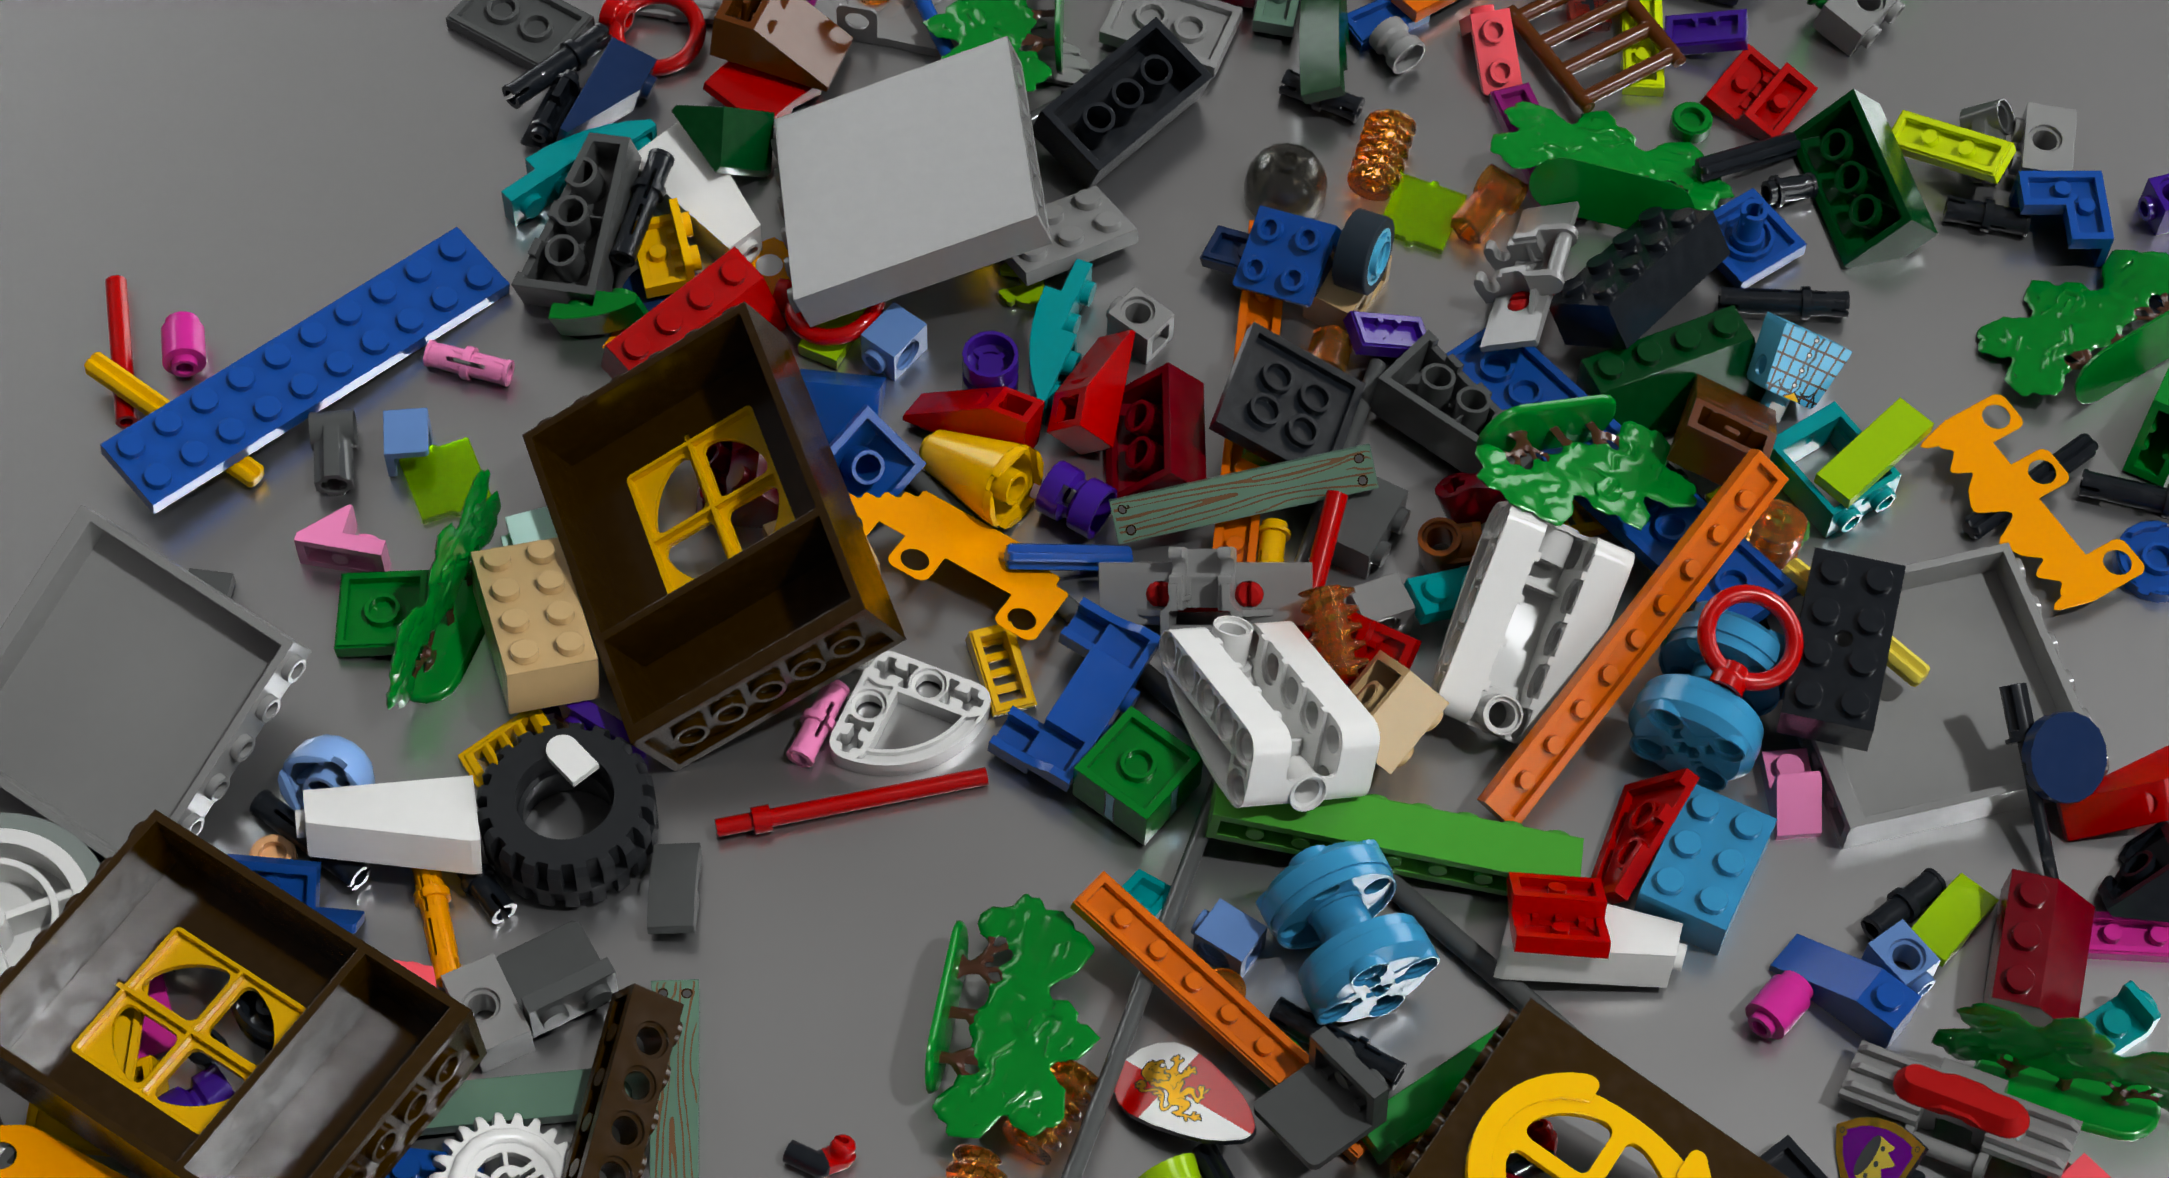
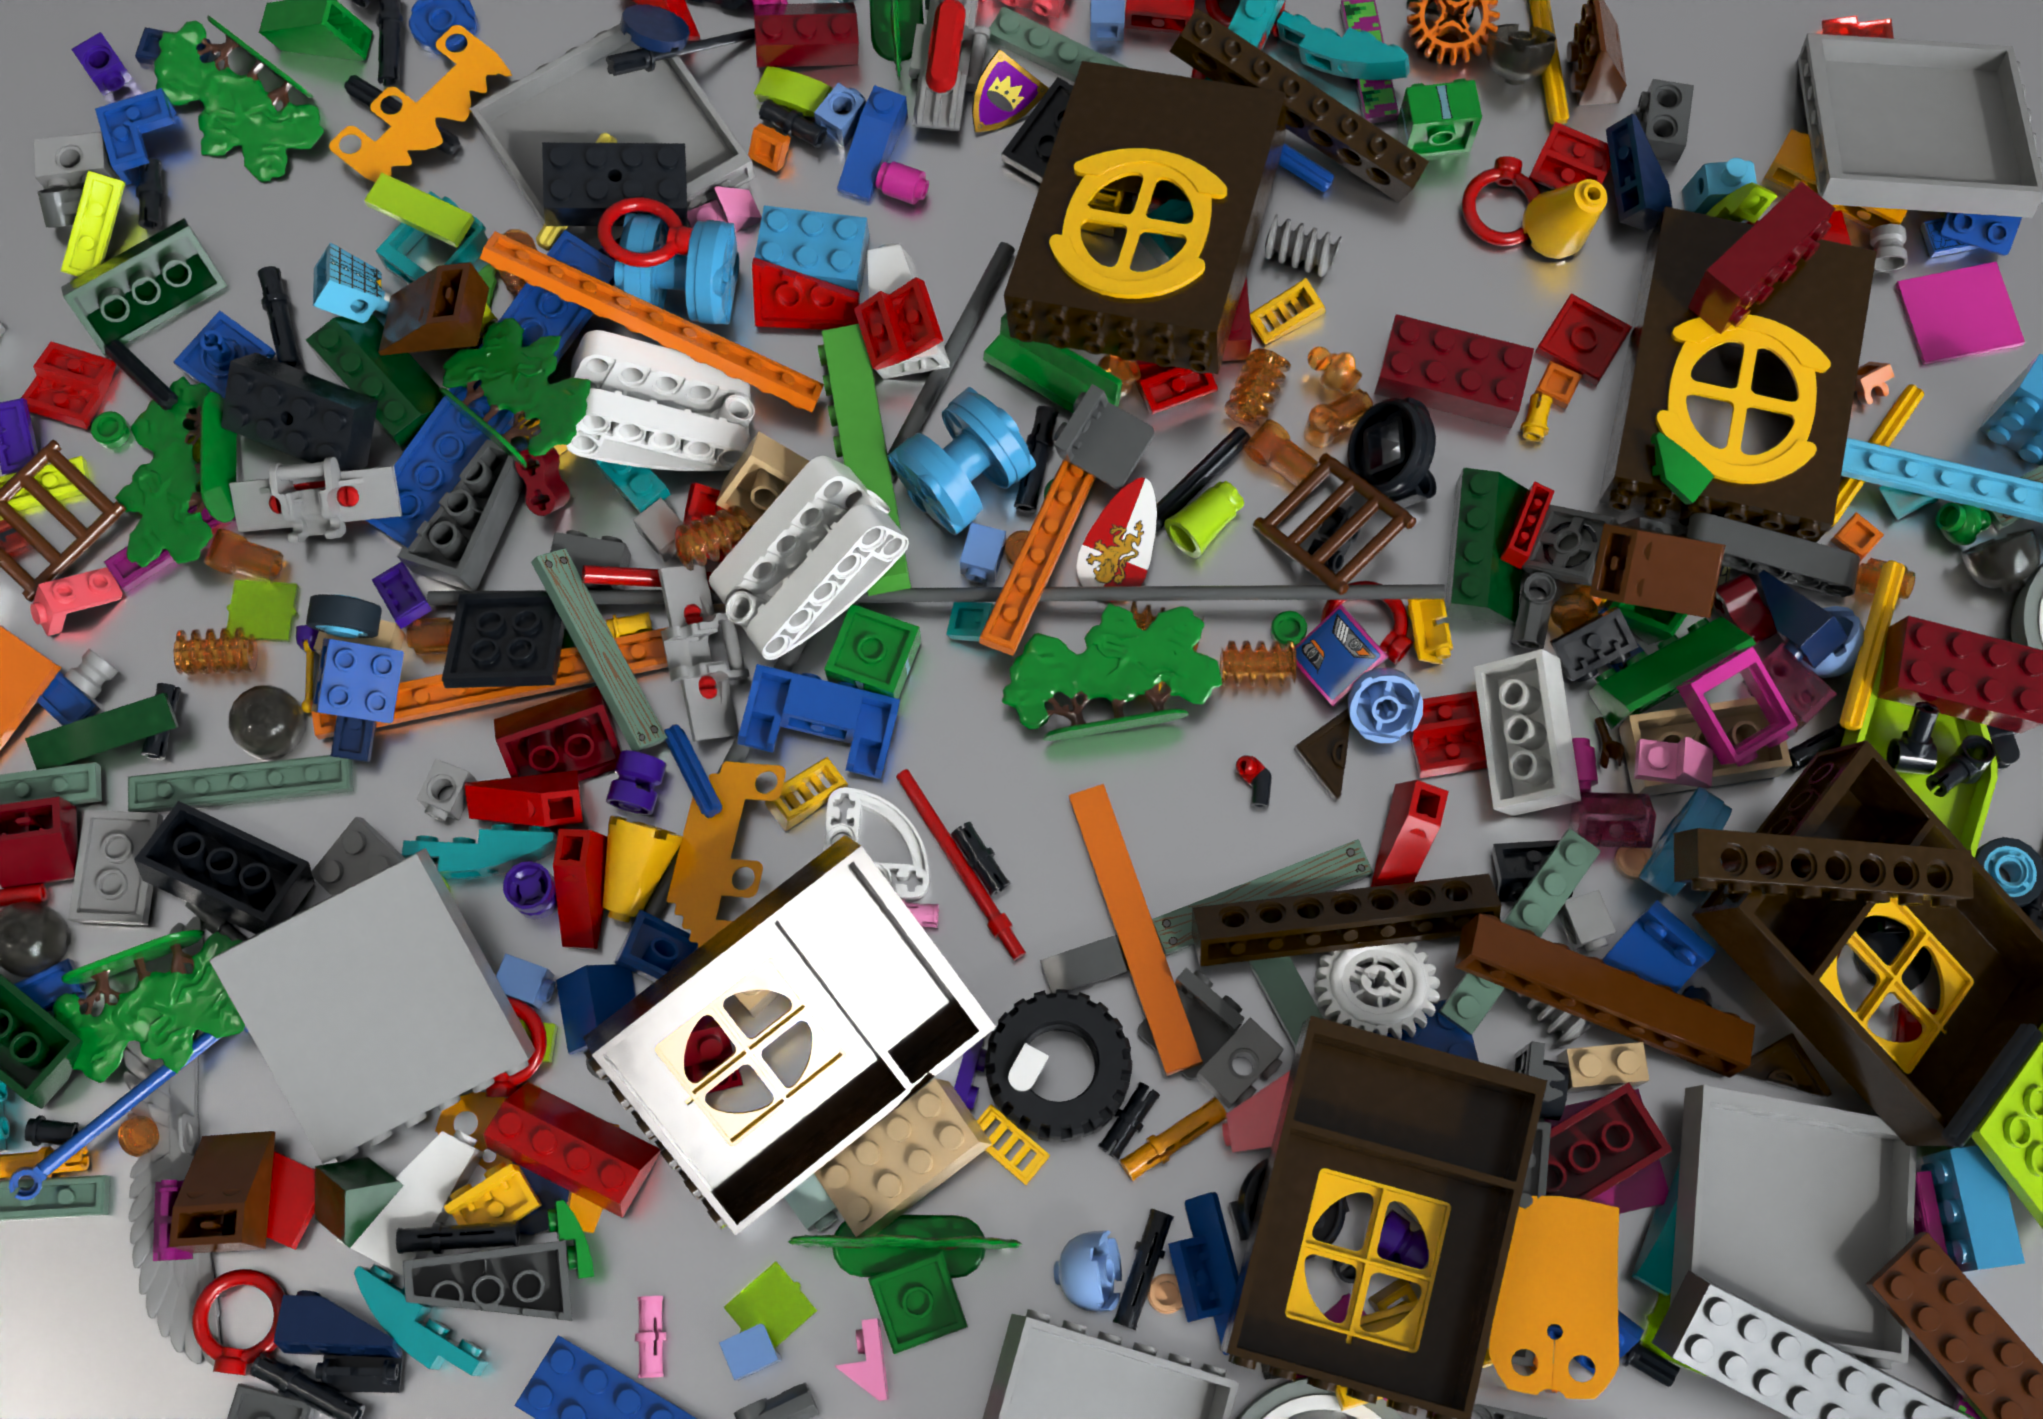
camera: 105 degrees left, 15 degrees up
white slope [295,775,482,875] -> none
dark orange piece [1417,517,1482,574] -> none
black pin [1761,172,1818,208] -> none
none -> sand green tile [128,755,353,813]
none -> orange tile [748,123,791,172]
none -> black pin [951,822,1011,896]
none -> orange tile [1069,784,1203,1076]

